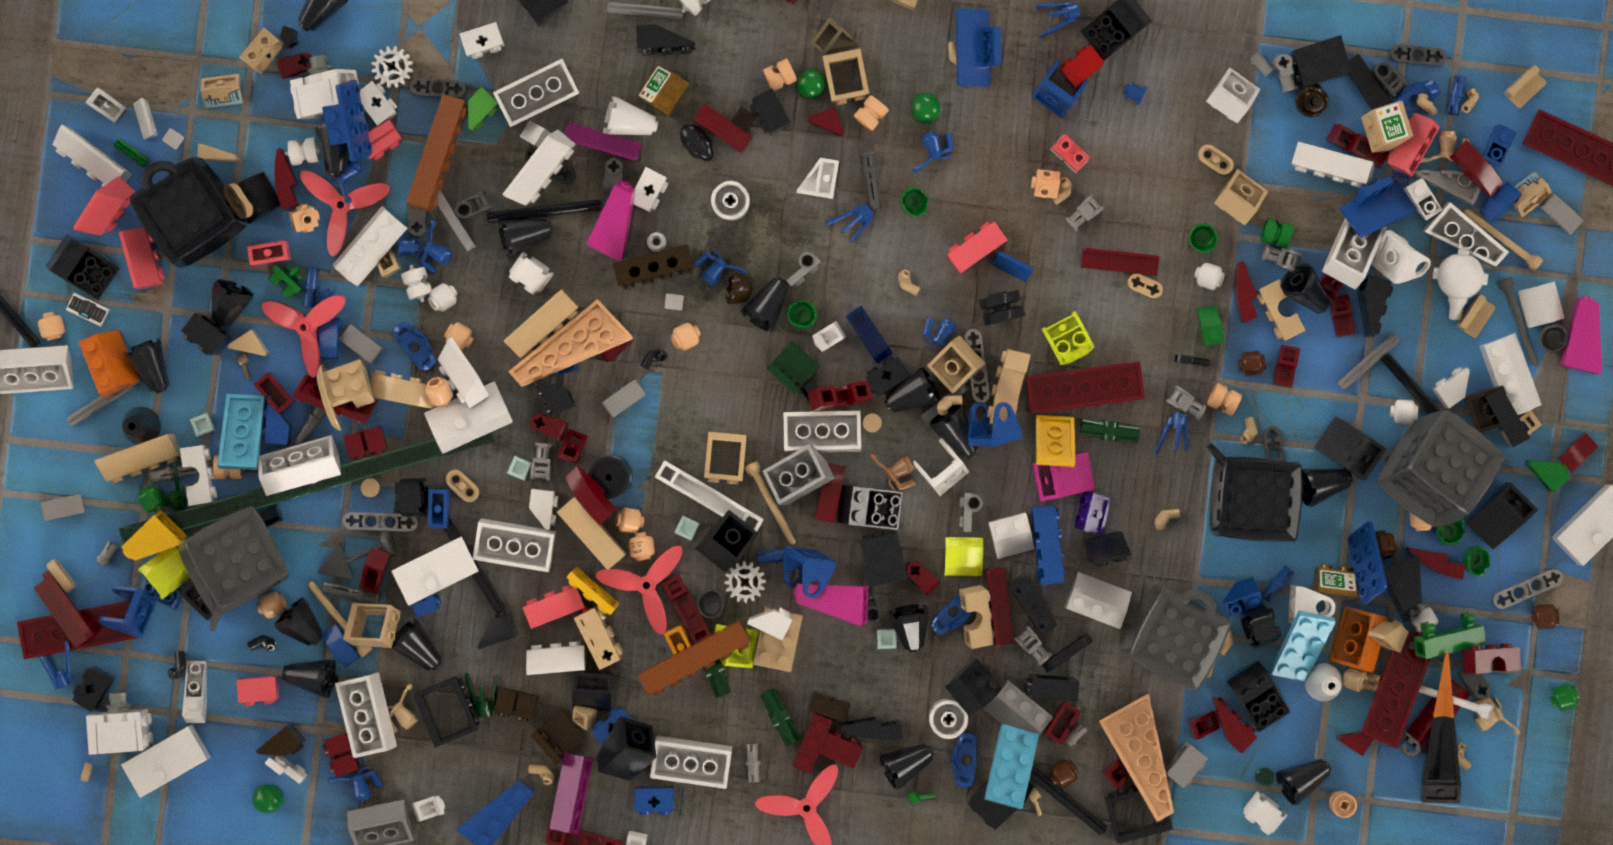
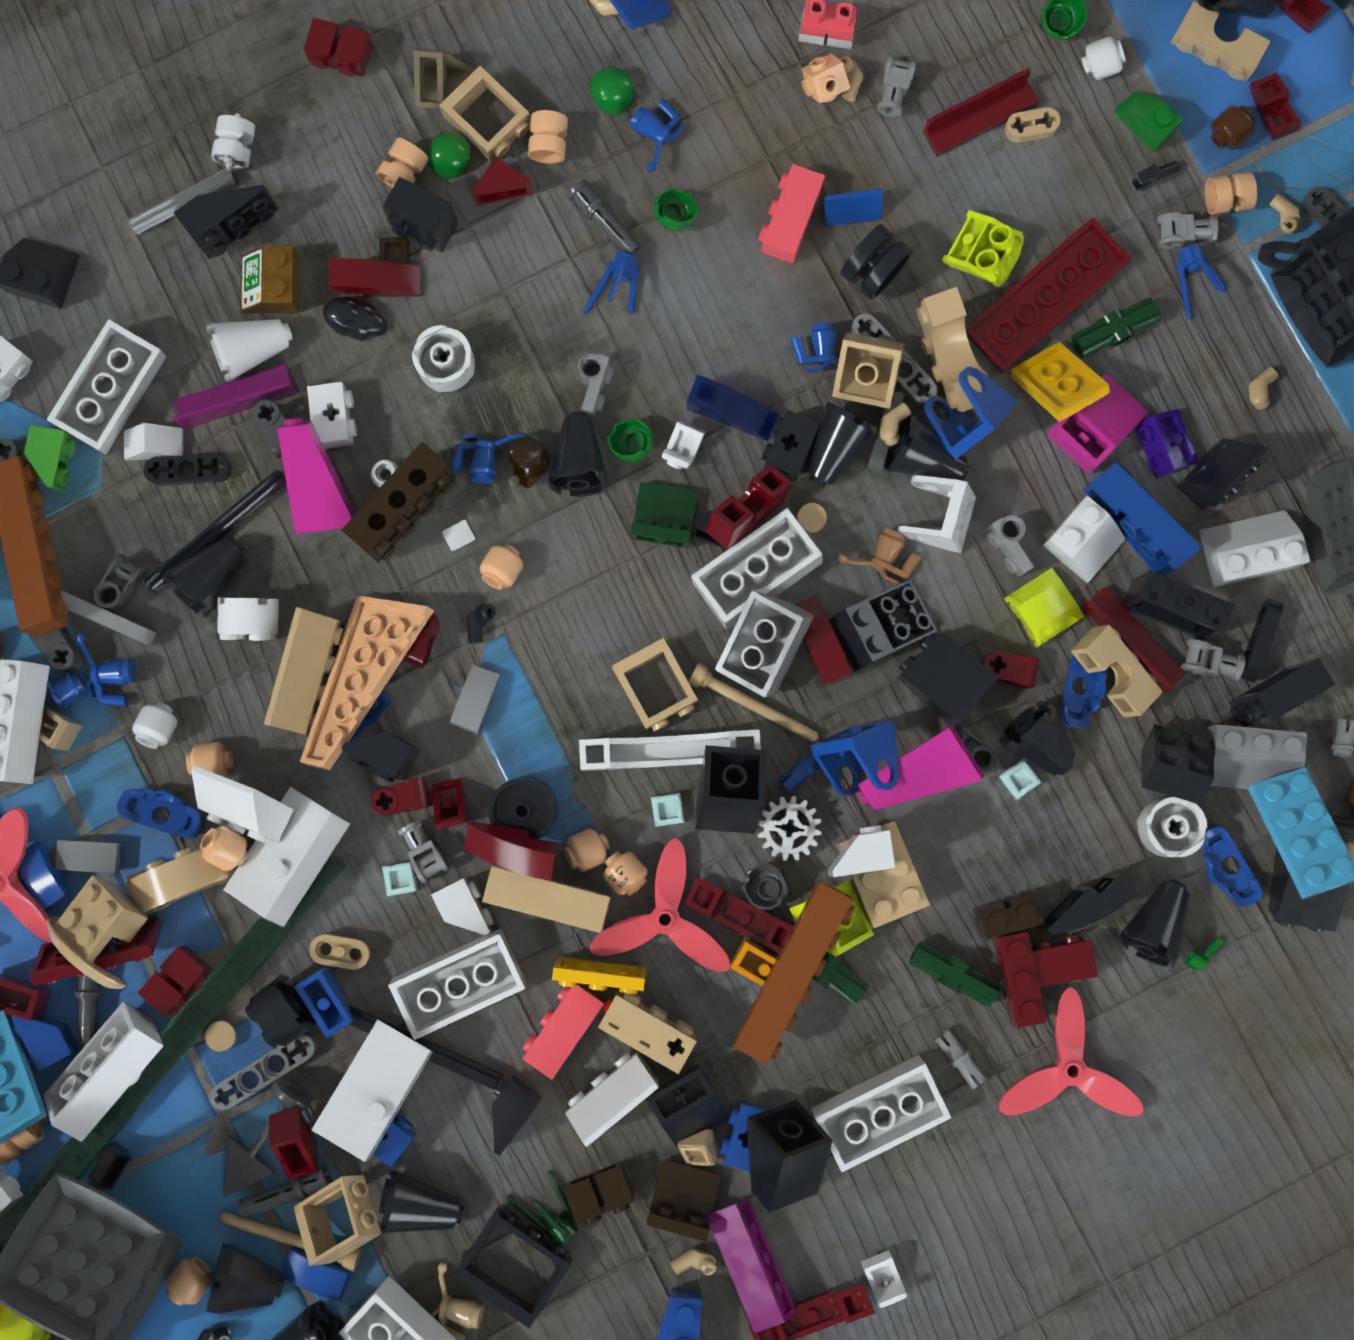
camera: 35 degrees left, 5 degrees down
white wheel [401,265,432,302] -> none
white slope [502,130,576,206] -> none
blue brick [635,786,674,815] -> none
white wing [796,158,839,199] -> none
tan arm [898,269,920,296] -> none
dark red piece [1043,700,1081,744] -> none
dark red slope [1234,261,1258,323] -> none

